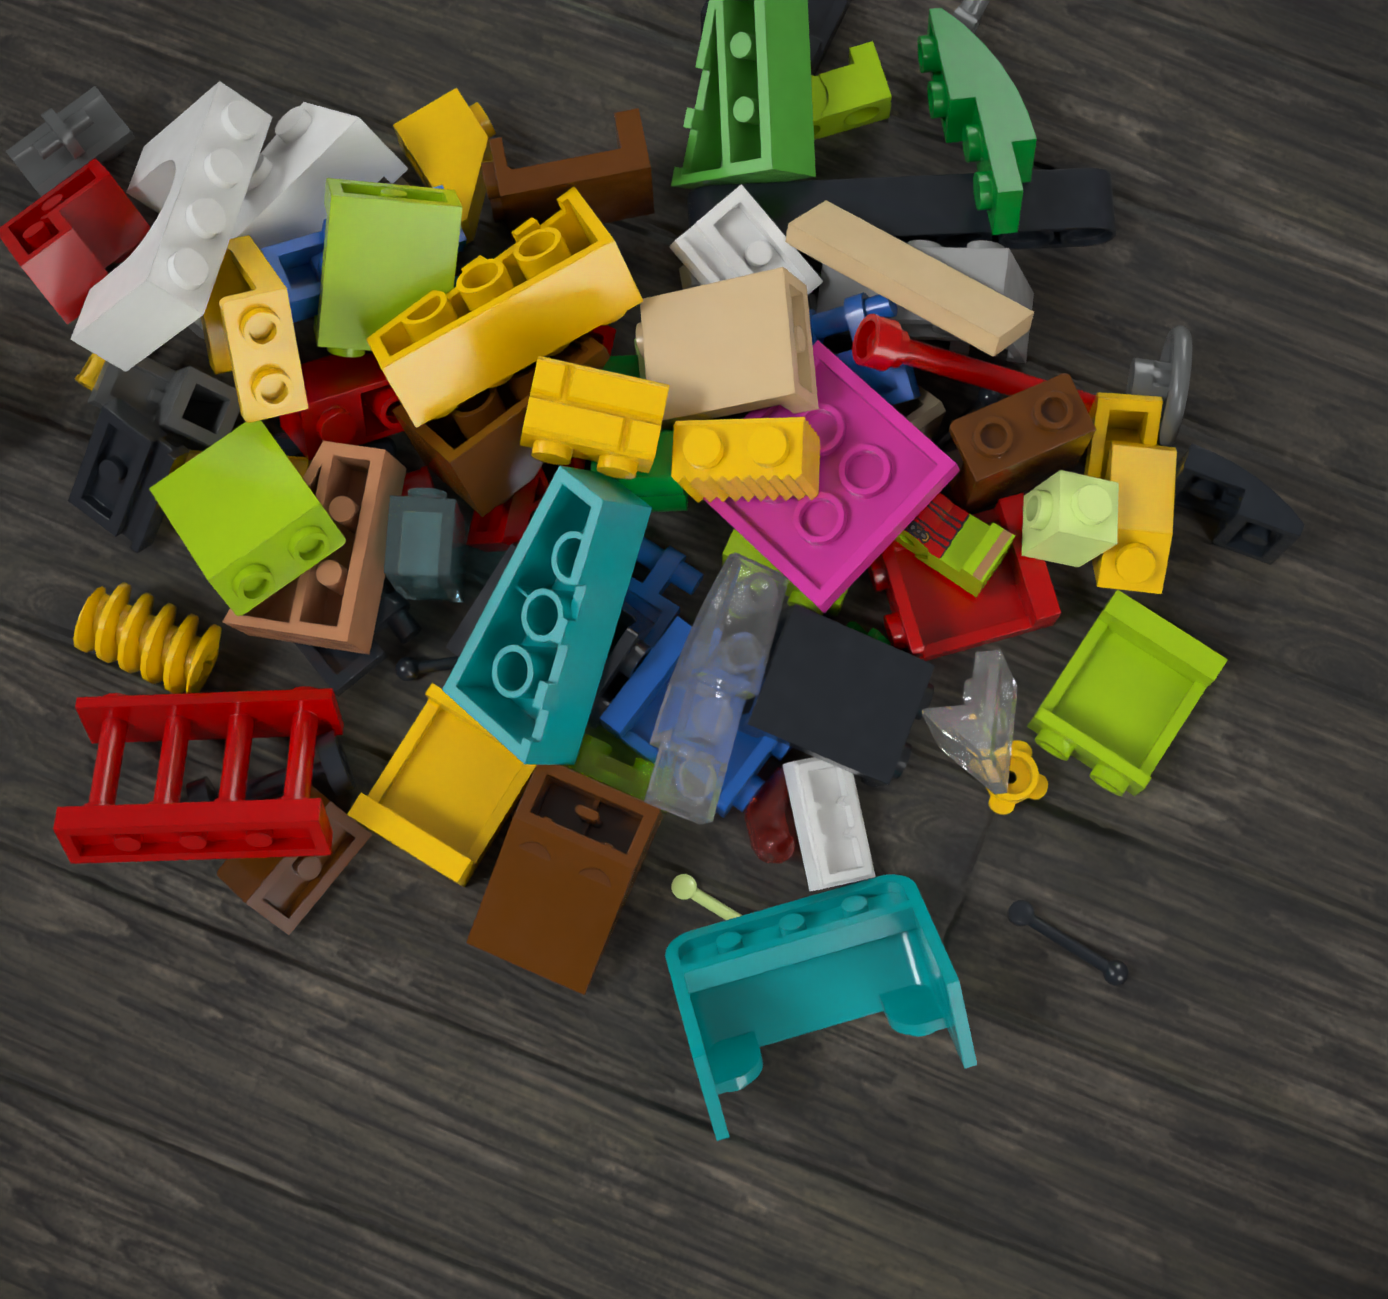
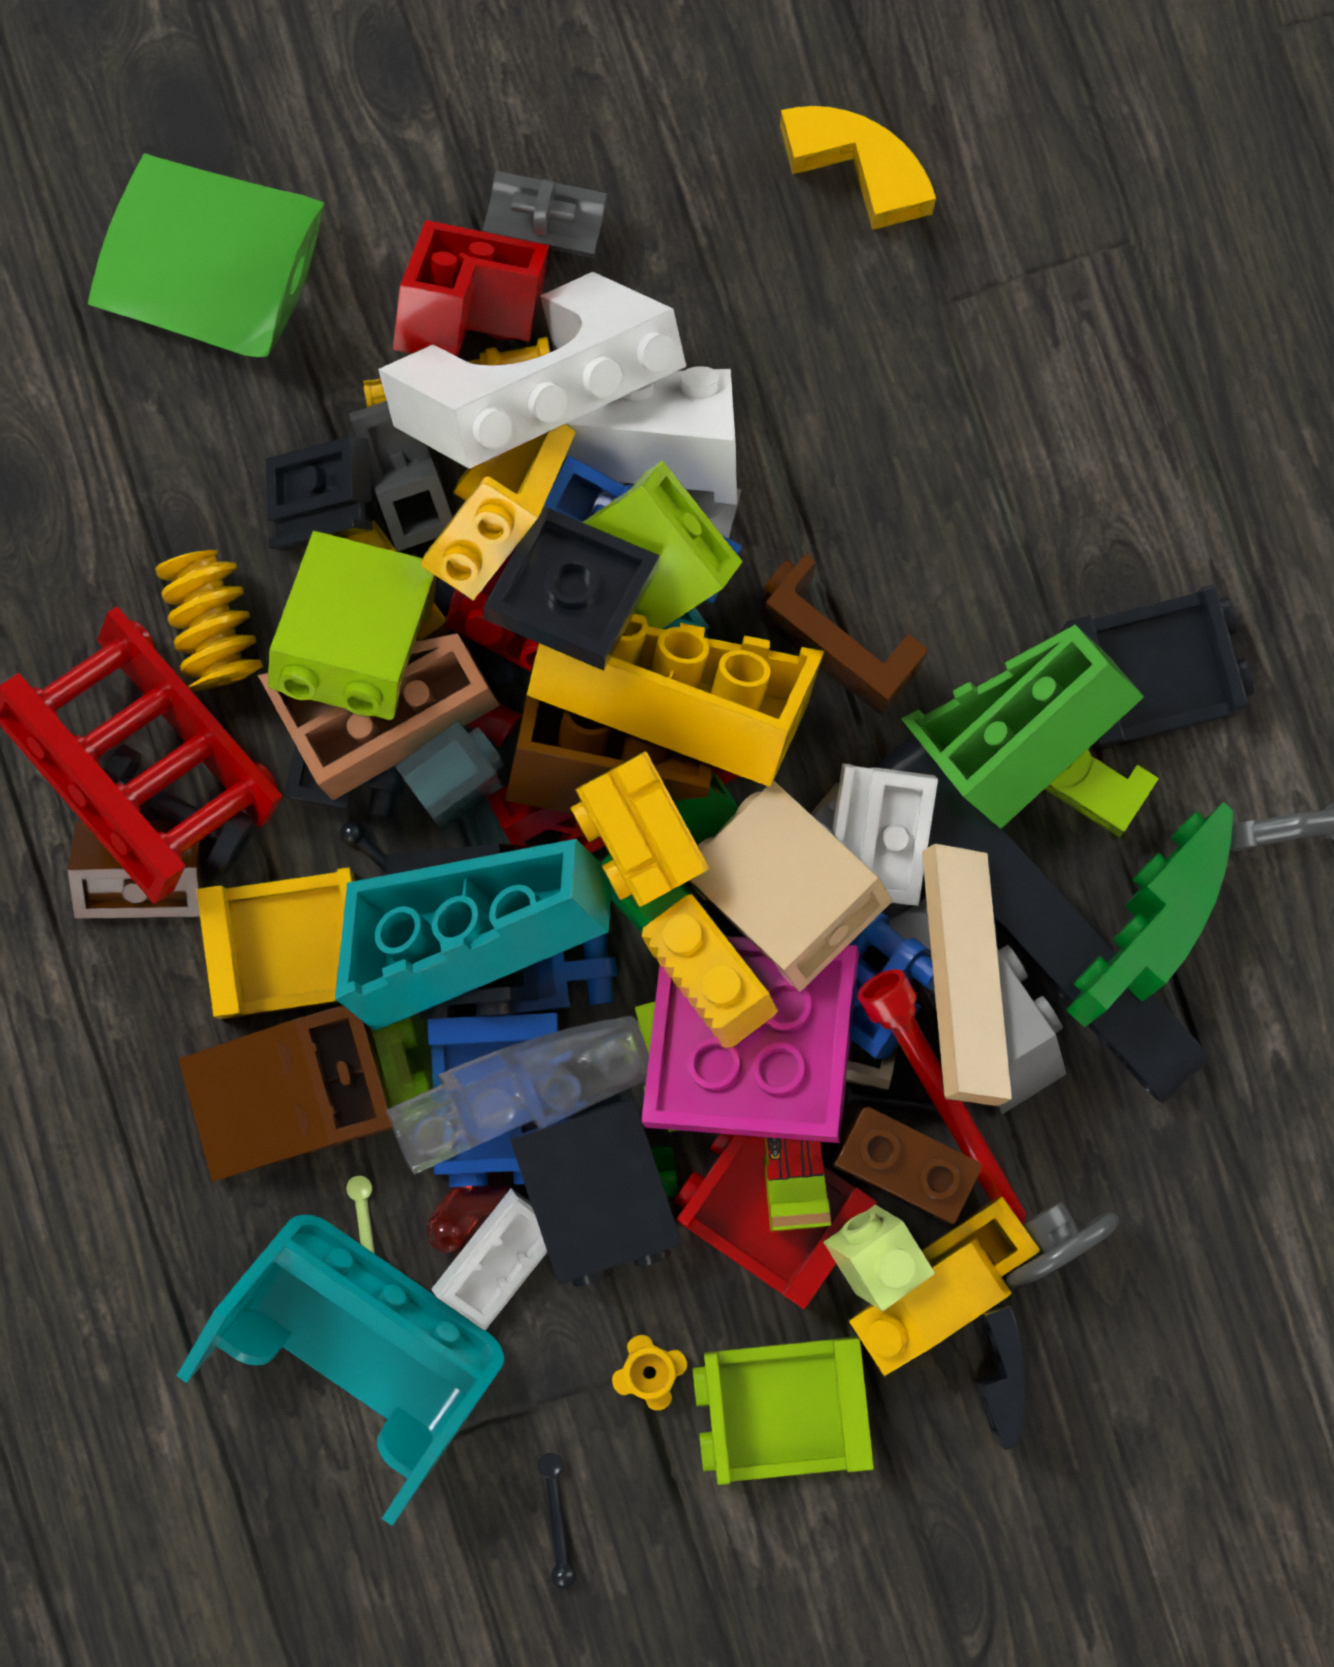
camera: 50 degrees right, 5 degrees up
yellow slope [393,88,496,245] -> none
clear slope [922,650,1018,794] -> none
none -> black plate [483,506,660,671]

